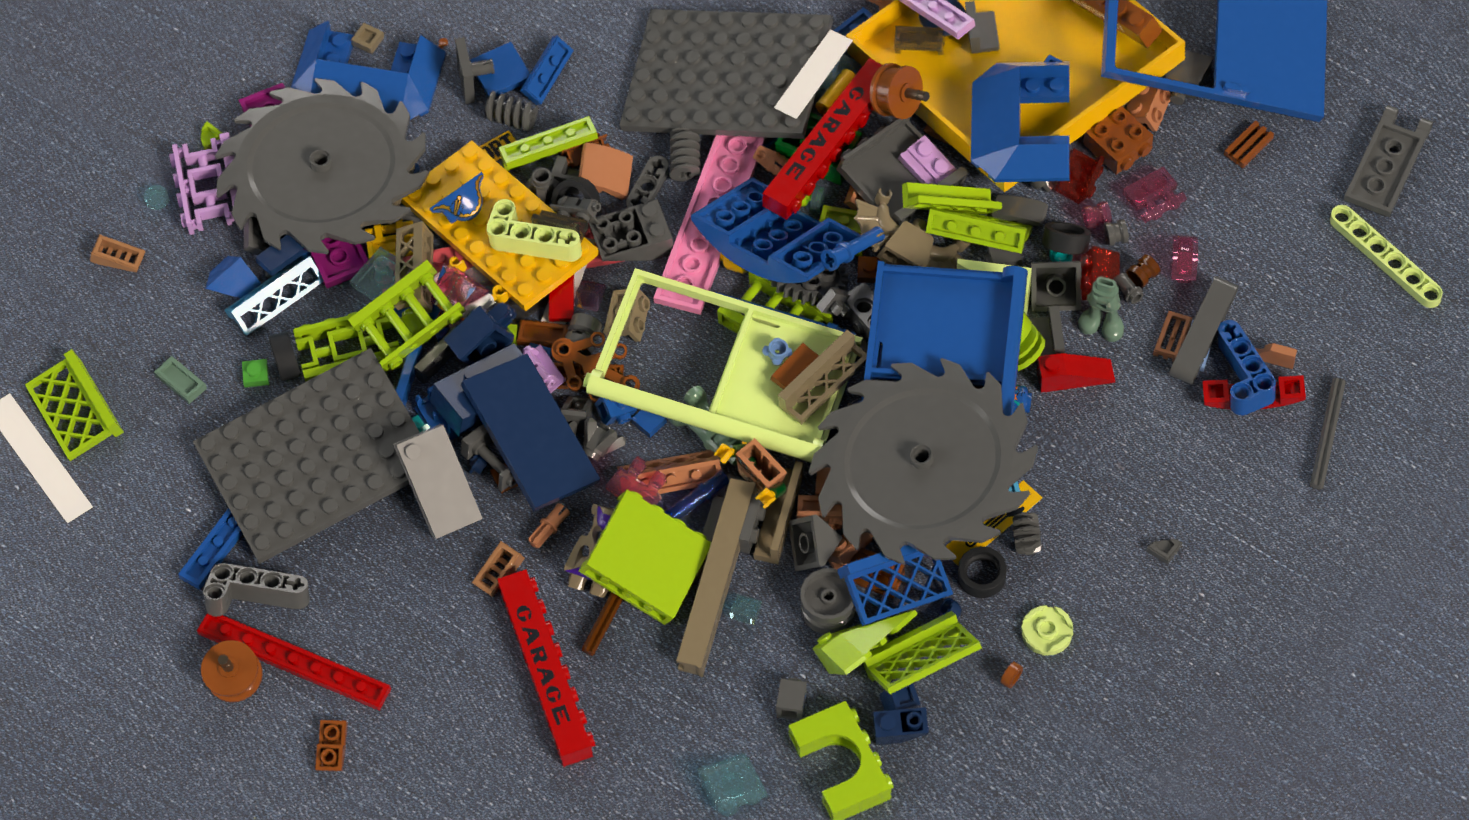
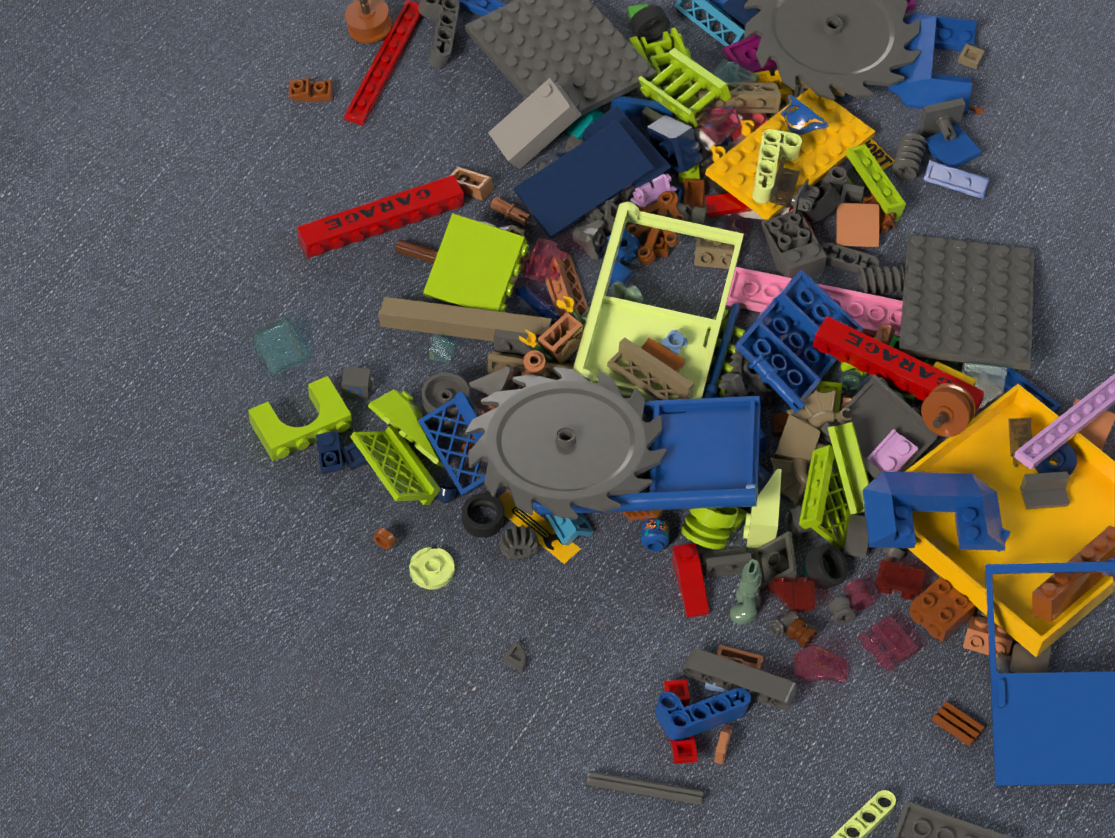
camera: 80 degrees right, 5 degrees down
white sticker [774,30,853,119] -> none
none -> nougat brick [523,350,546,376]

